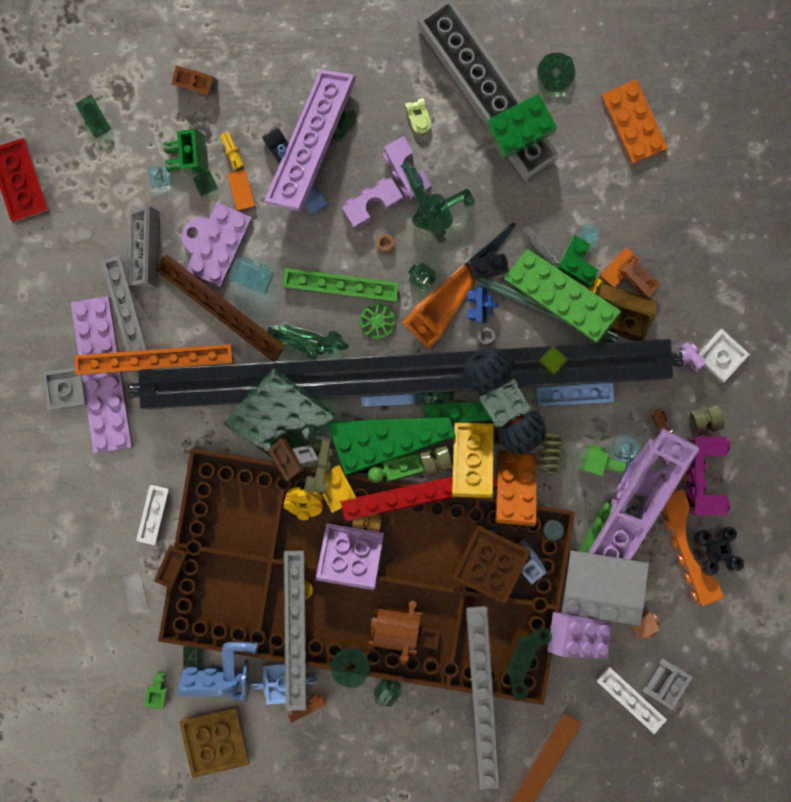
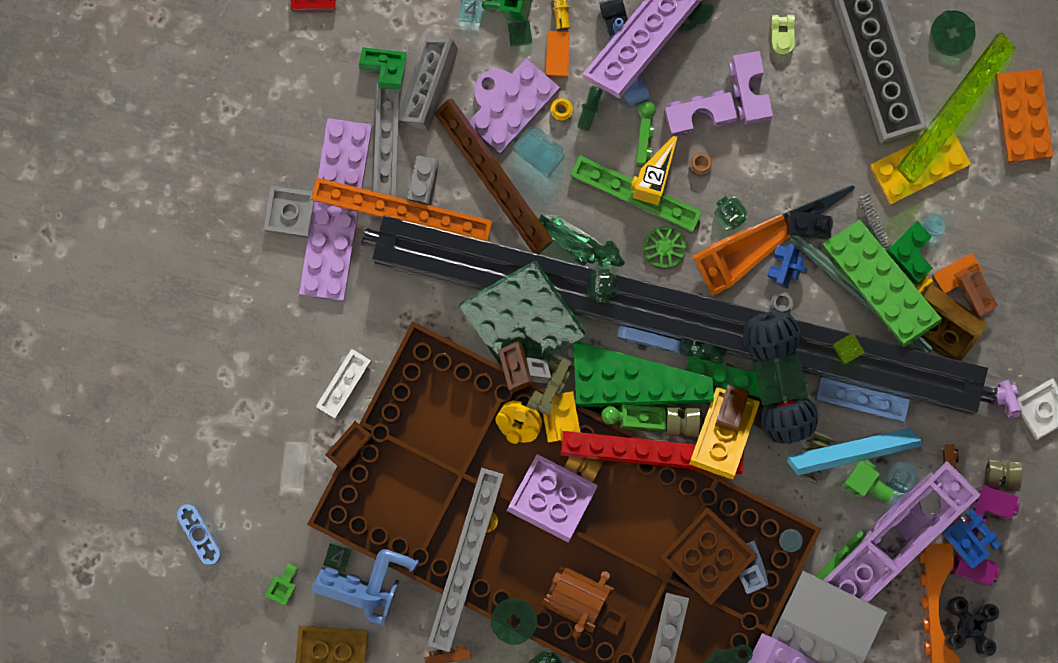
camera: 20 degrees right, 5 degrees down
light blue plate [251,663,317,705] -> none
clear green plate [401,162,475,244] -> none
green brick [485,93,557,160] -> none
orange plate [496,450,537,526] -> none
none -> light blue beam [177,504,221,565]
none -> green plate [359,47,407,90]
none -> light grey brick [407,155,439,205]
none -> yellow plate [551,98,573,121]
none -> clear green axle [577,86,603,131]
none -> clear green head [587,269,617,303]
none -> yellow slope [630,136,677,205]
none -> bright green plate [636,101,656,167]
none -> reddish brown tile [715,385,749,433]
none -> medium azure tile [787,428,921,475]
none -> yellow plate [870,125,971,205]
none -> clear neon green plate [896,33,1016,184]
none -> blue plate [942,508,1002,569]

